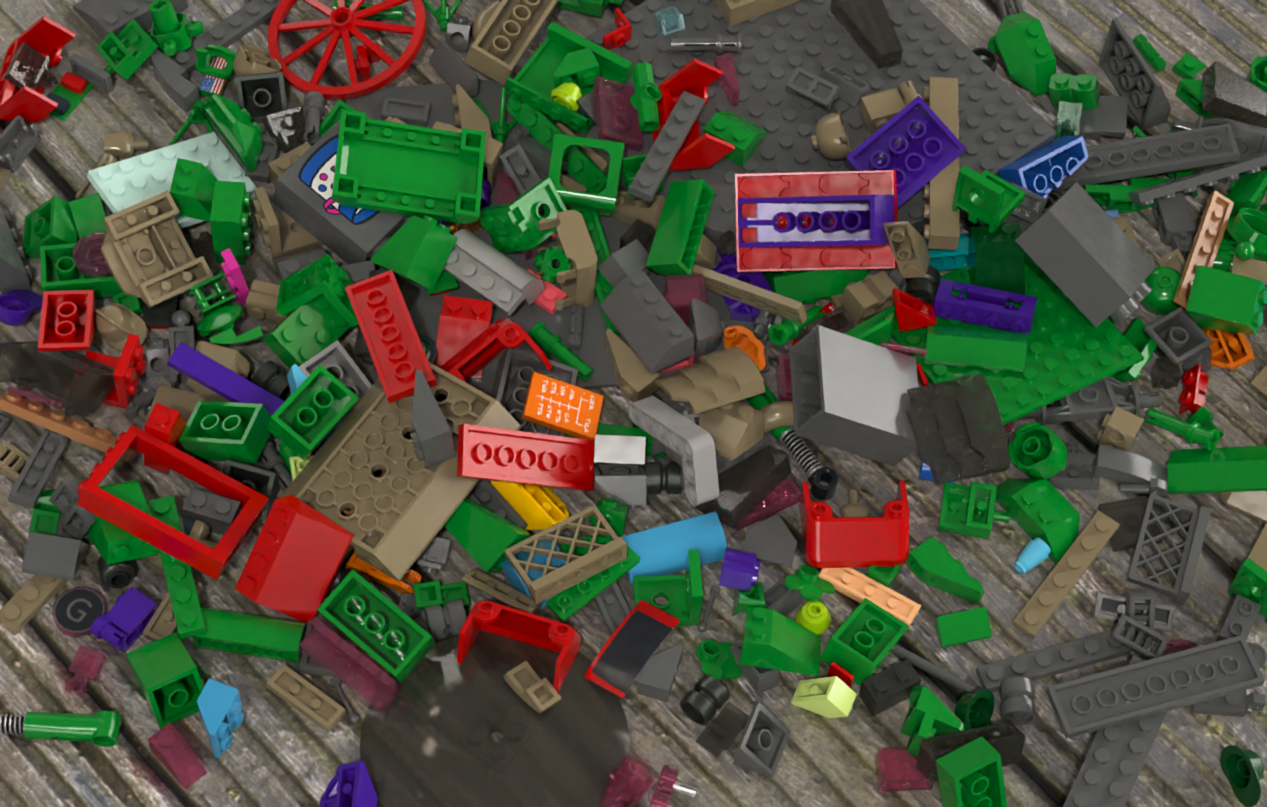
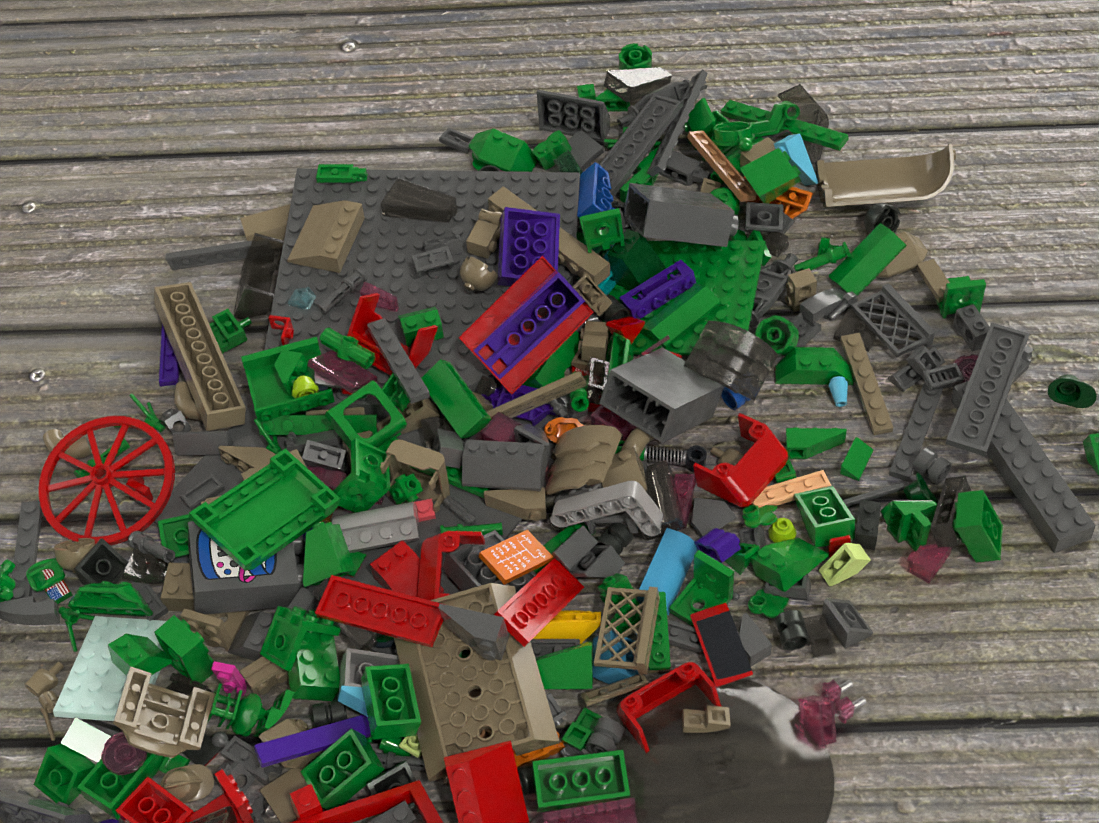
camera: 40 degrees left, 5 degrees down
green plate [938,482,1011,539] -> none
red hinge [1179,363,1209,415] -> none

